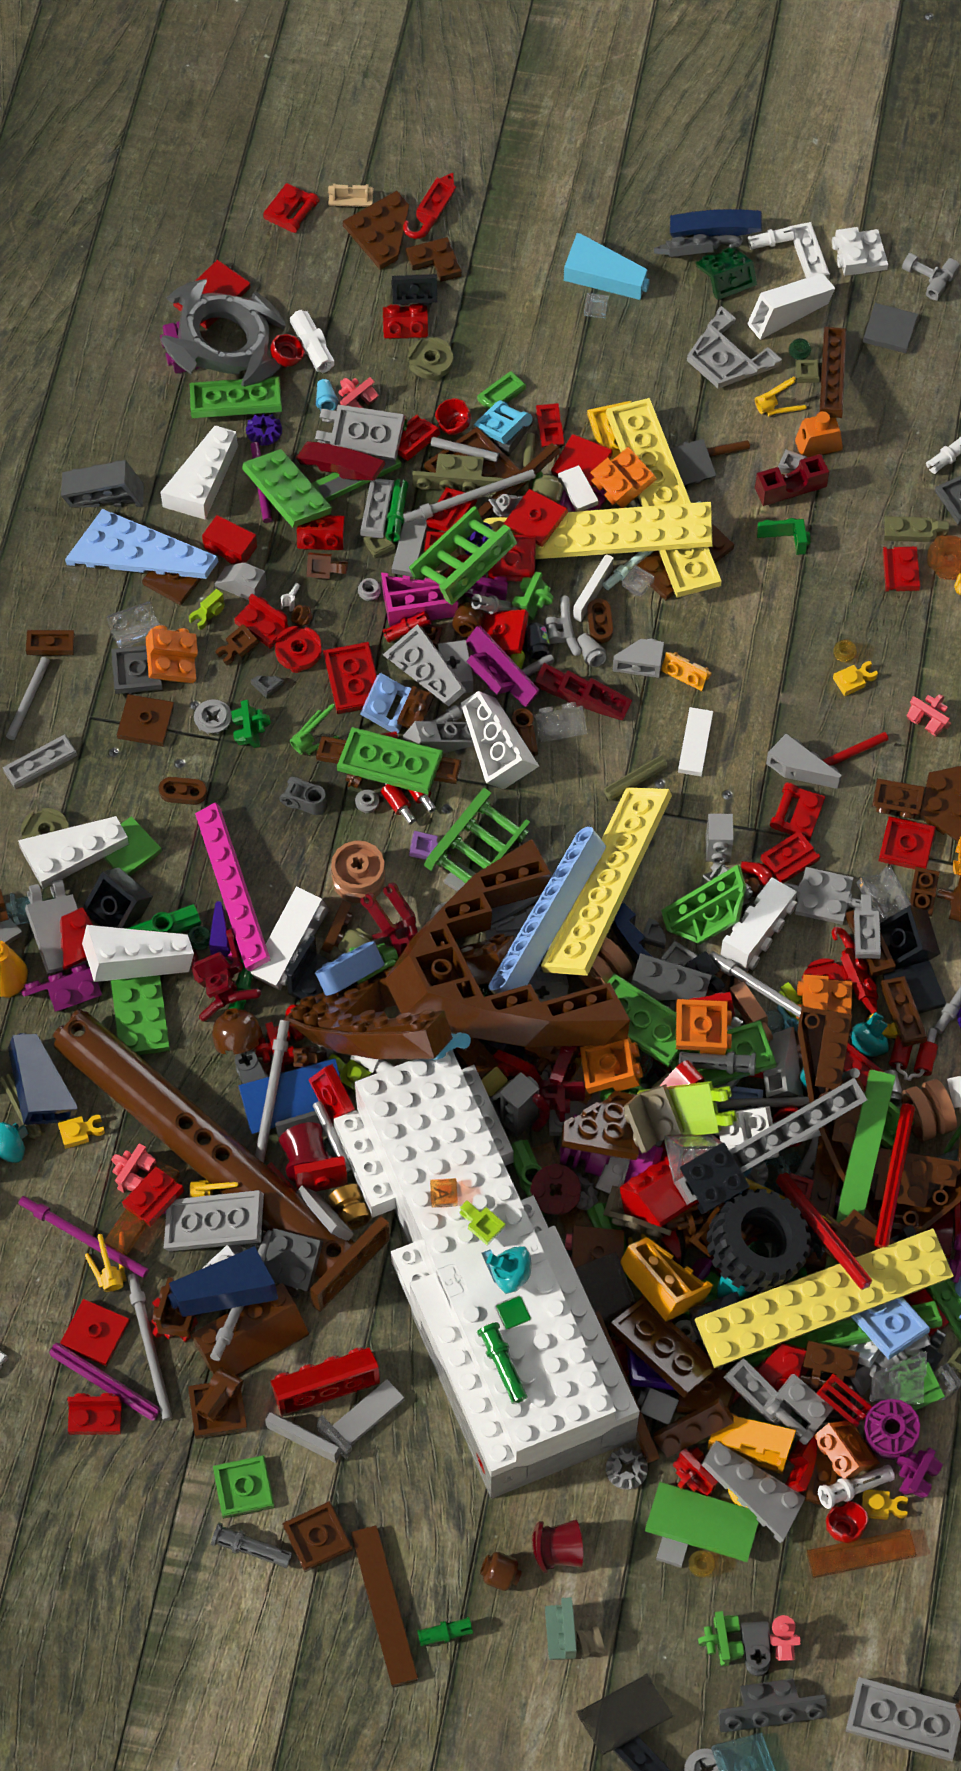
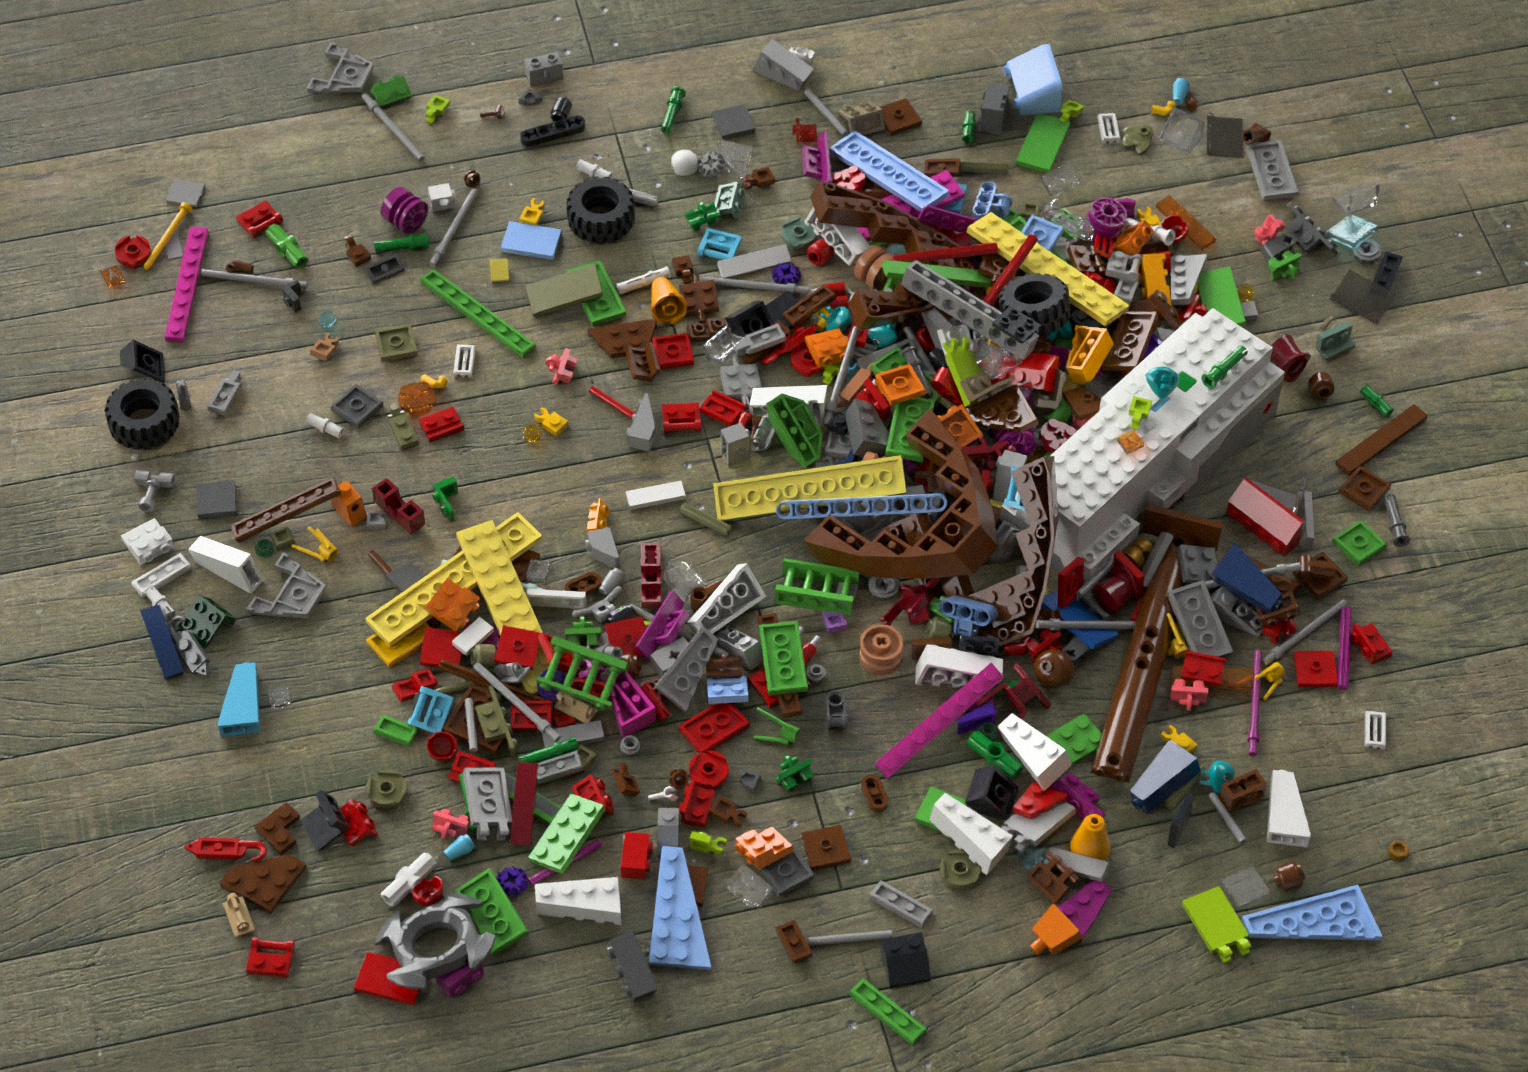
camera: 115 degrees left, 10 degrees down
light grey gear [194,700,232,735] -> none

